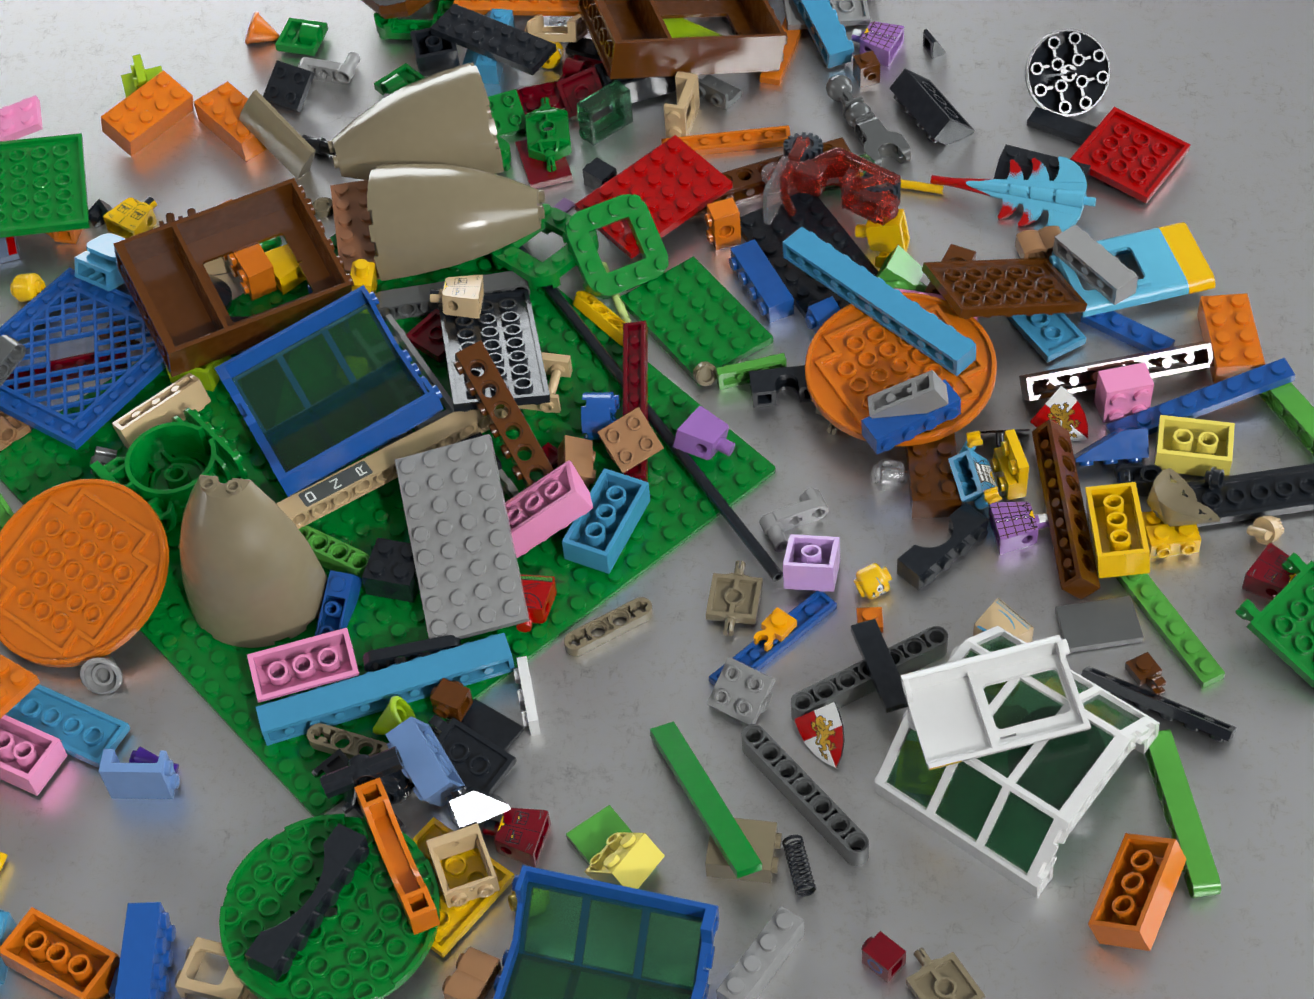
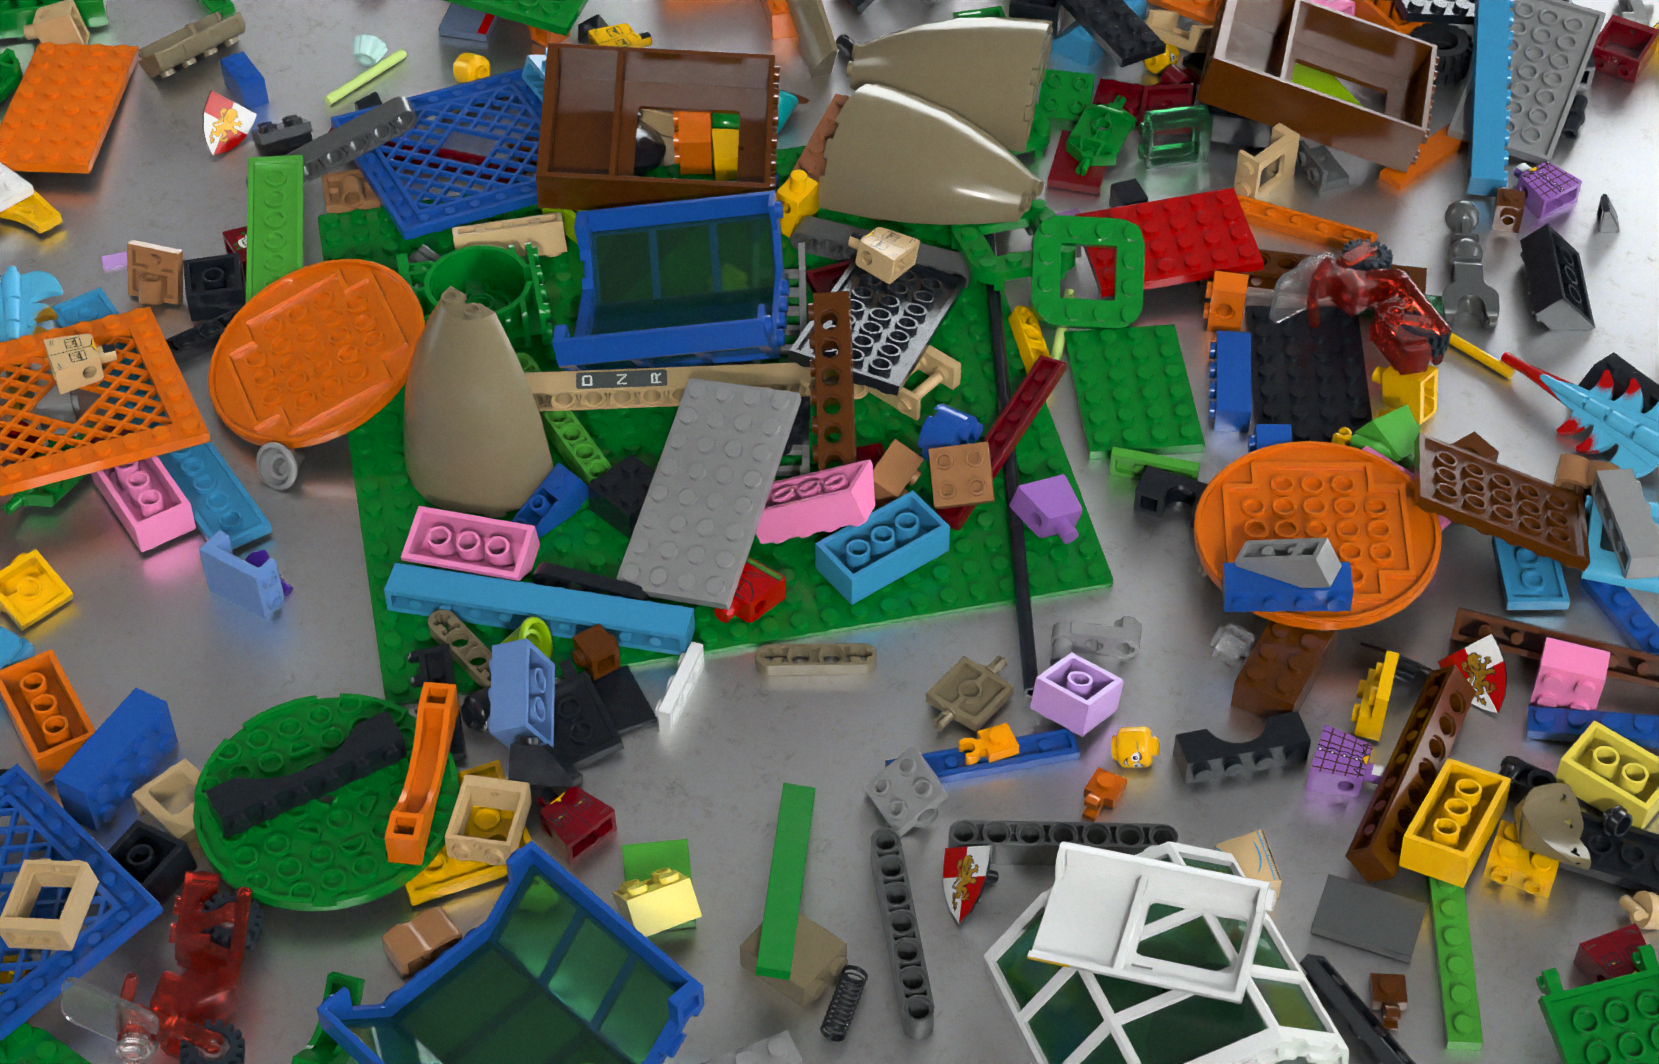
camera: 25 degrees right, 5 degrees down
dark tan tile [312,197,333,218] -> none
black piece [320,746,404,807] -> none
dark tan tile [693,361,717,386] -> none
dark azure brick [783,227,976,376] -> none
black tile [851,619,908,713] -> none
dark azure torso [948,430,1002,509] -> none
blue slope [1074,426,1149,466] -> none

